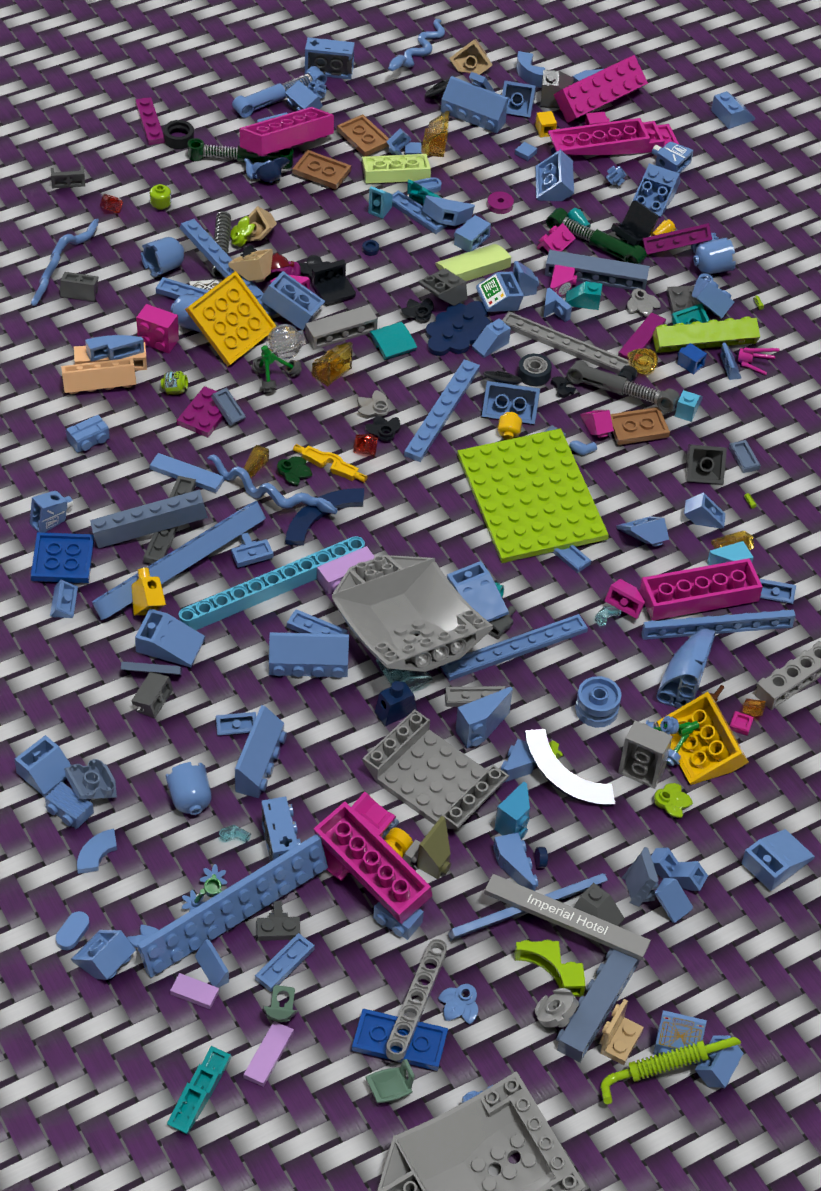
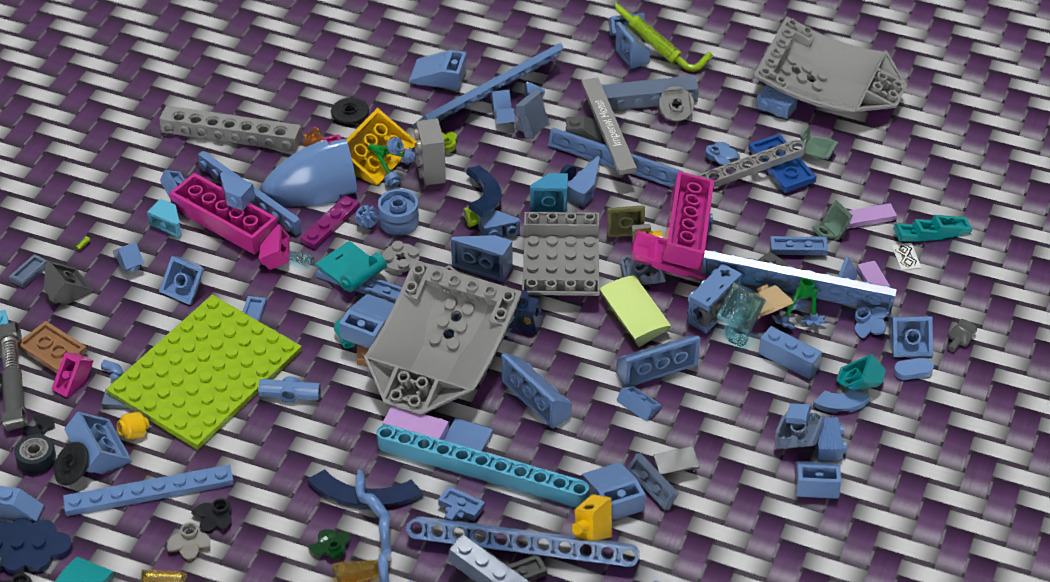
camera: 125 degrees left, 5 degrees down
medium blue cylinder [166,762,212,815] -> none
medium blue plate [287,609,348,634] -> none
yellow piece [293,444,368,483] -> none
clear red slope [353,434,378,455] -> none
lime arch [514,940,585,997] -> none
tan bracket [599,999,644,1065] -> none
clear yellow slope [711,530,754,550] -> none
none -> medium blue slope [220,172,255,211]
none -> medium blue piece [258,376,321,403]
none -> magenta plate [300,195,360,250]
none -> teal door [315,241,387,292]
none -> black wheel [331,97,369,124]
none -> medium blue gear [355,205,379,228]
none -> light grey plate [382,241,420,275]
none -> medium blue plate [413,42,564,129]
none -> medium blue tile [444,418,493,452]
none -> yellowish green slope [599,275,672,347]
none -> clear light blue slope [716,283,766,335]
none -> tan slope [743,284,793,323]
none -> medium blue brick [759,326,822,379]
none -> medium blue tile [786,403,811,424]
none -> teal slope [836,354,886,390]
none -> white sticker [892,243,921,270]
none -> dark grey piece [948,319,977,352]

